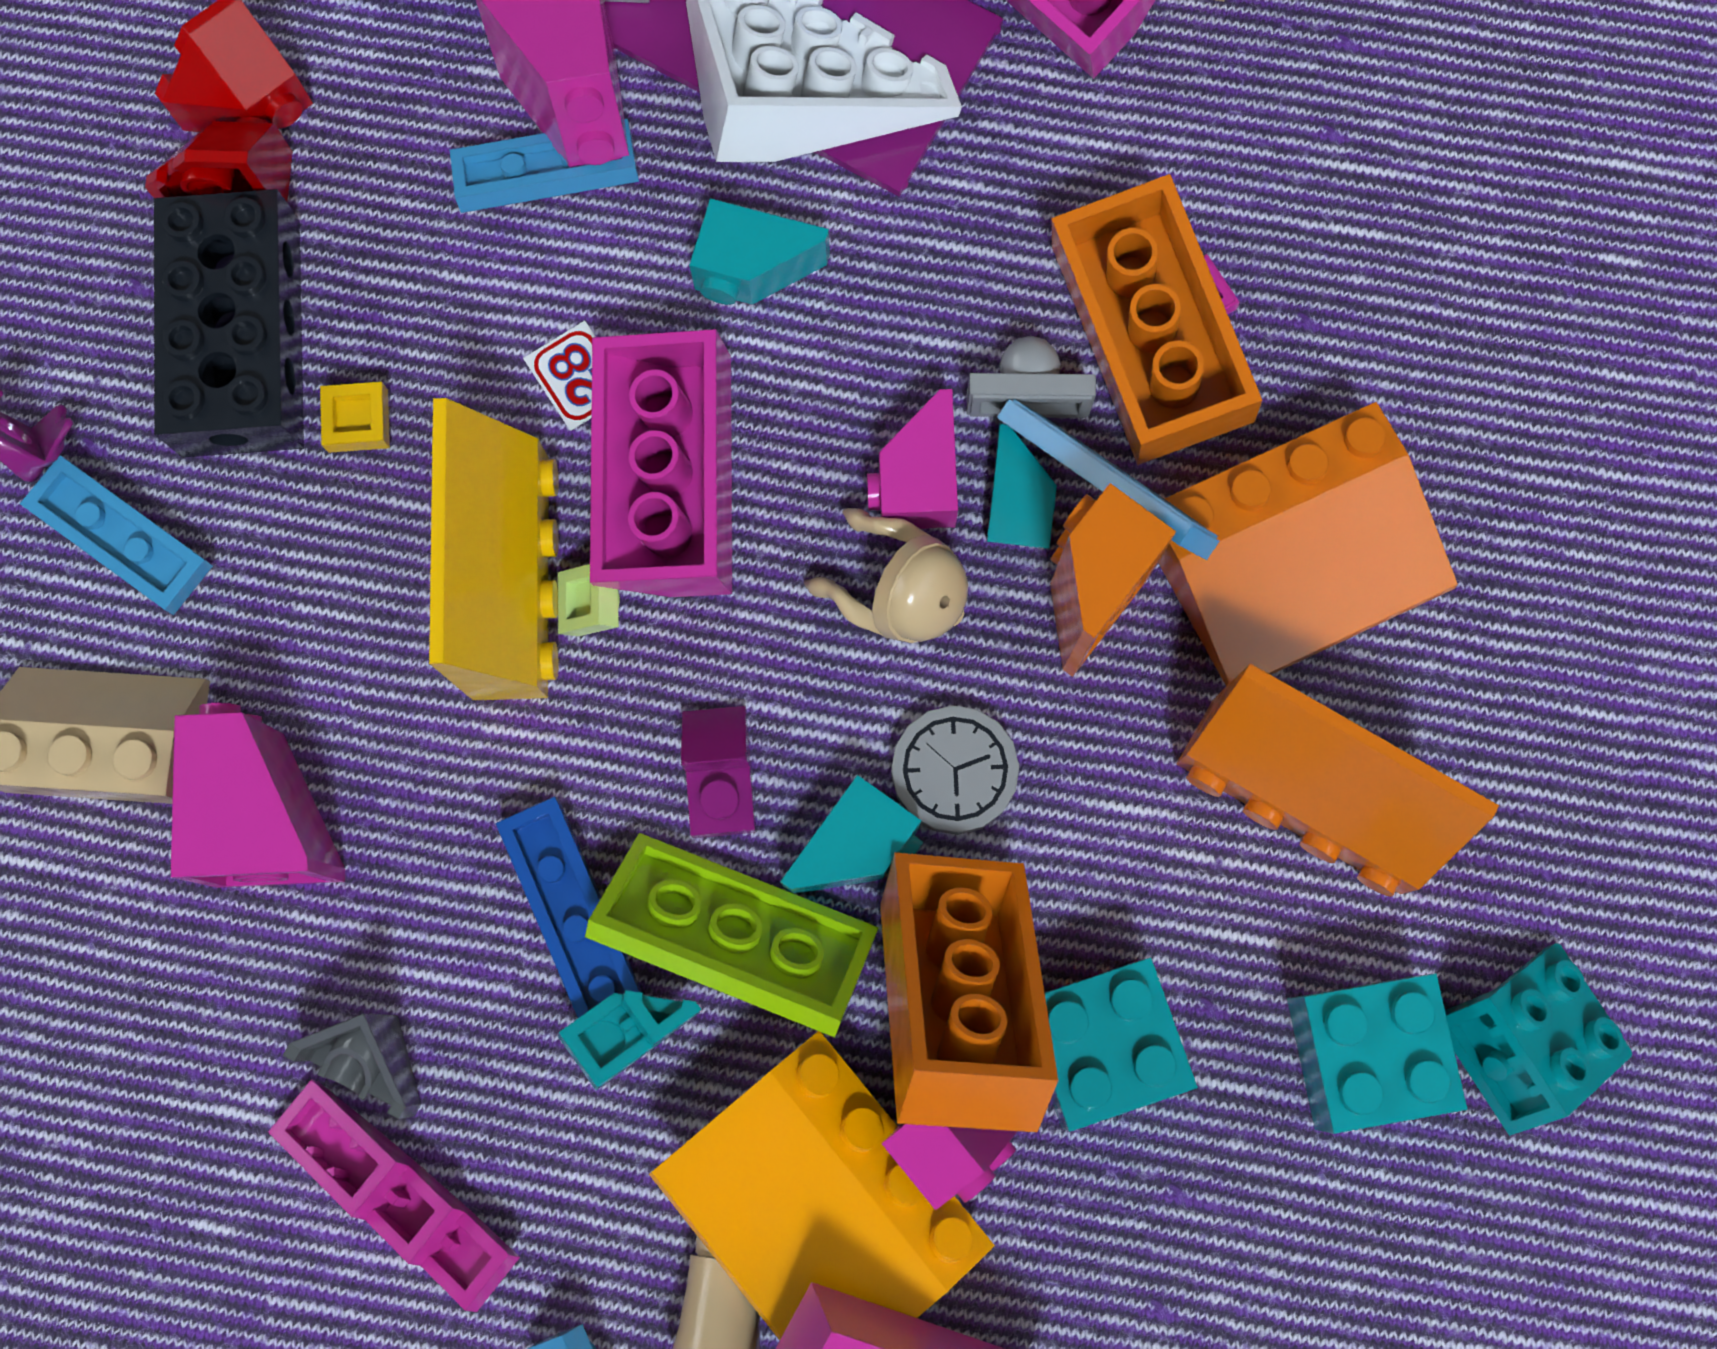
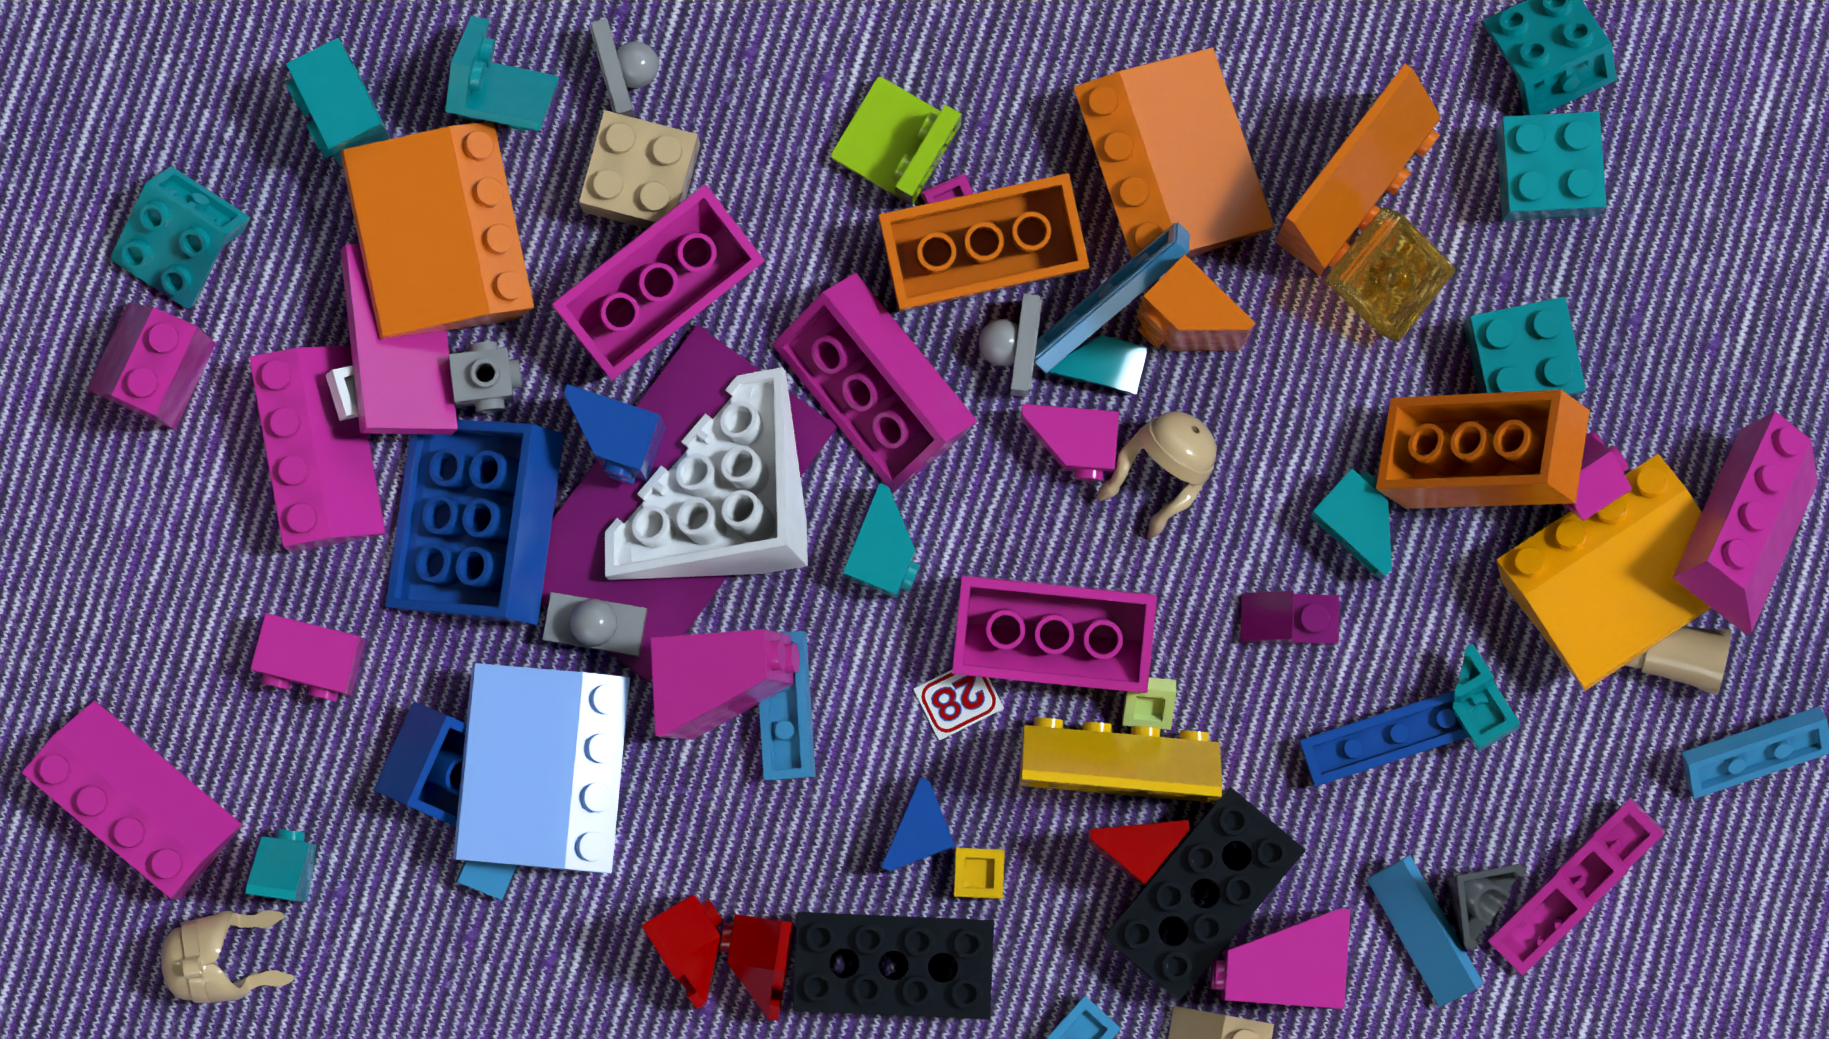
camera: 85 degrees left, 5 degrees up
lime plate [585,833,879,1038] -> none
light grey tile [891,705,1019,835] -> none
none -> dark pink slope [772,273,978,493]
none -> lime bracket [831,77,962,206]
none -> blue slope [881,777,955,872]
none -> red slope [1086,820,1190,886]
none -> black brick [1102,786,1306,1001]
none -> clear yellow brick [1326,207,1456,342]
none -> dark azure tile [1367,855,1484,1008]

